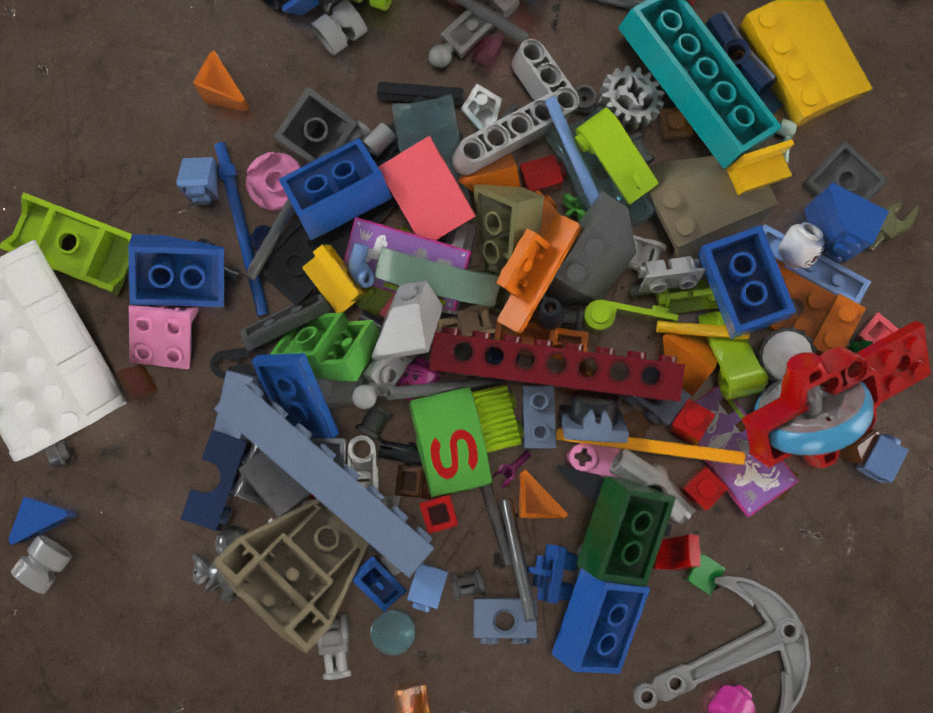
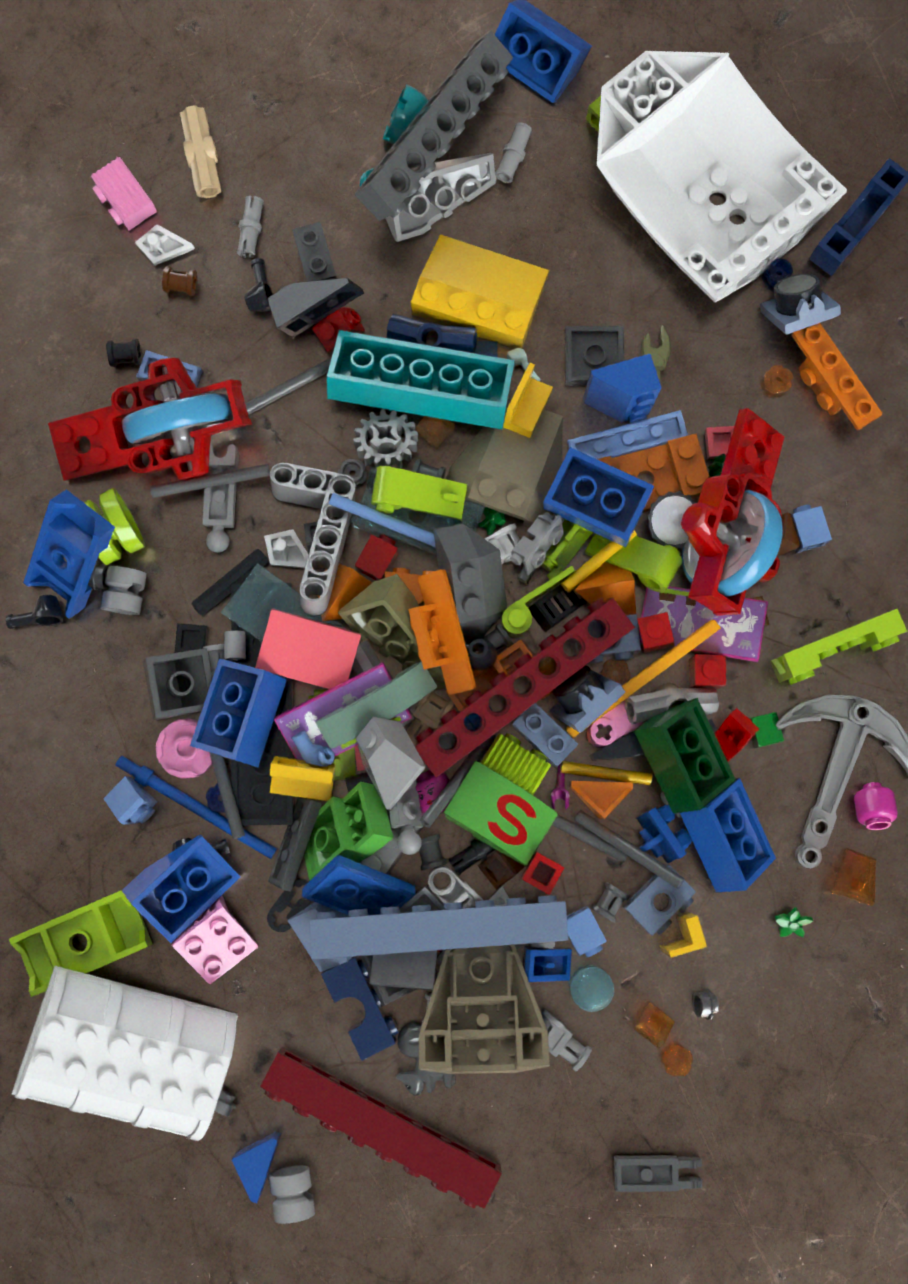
camera: 40 degrees left, 0 degrees up
reddish brown slope [116,365,157,401] -> none
orange slope [193,51,250,112] -> none
clear pink slope [471,33,504,70] -> none
bright green plant [562,193,586,222] -> none
white head [778,222,825,269] -> none
none -> black tile [174,623,209,653]
none -> dark red brick [260,1047,502,1209]
none -> green plant [478,507,506,536]
none -> black slope [528,584,587,632]
none -> yellow bar [560,761,652,786]
none -> yellow panel [660,911,707,958]
none -> lime piece [770,609,907,685]

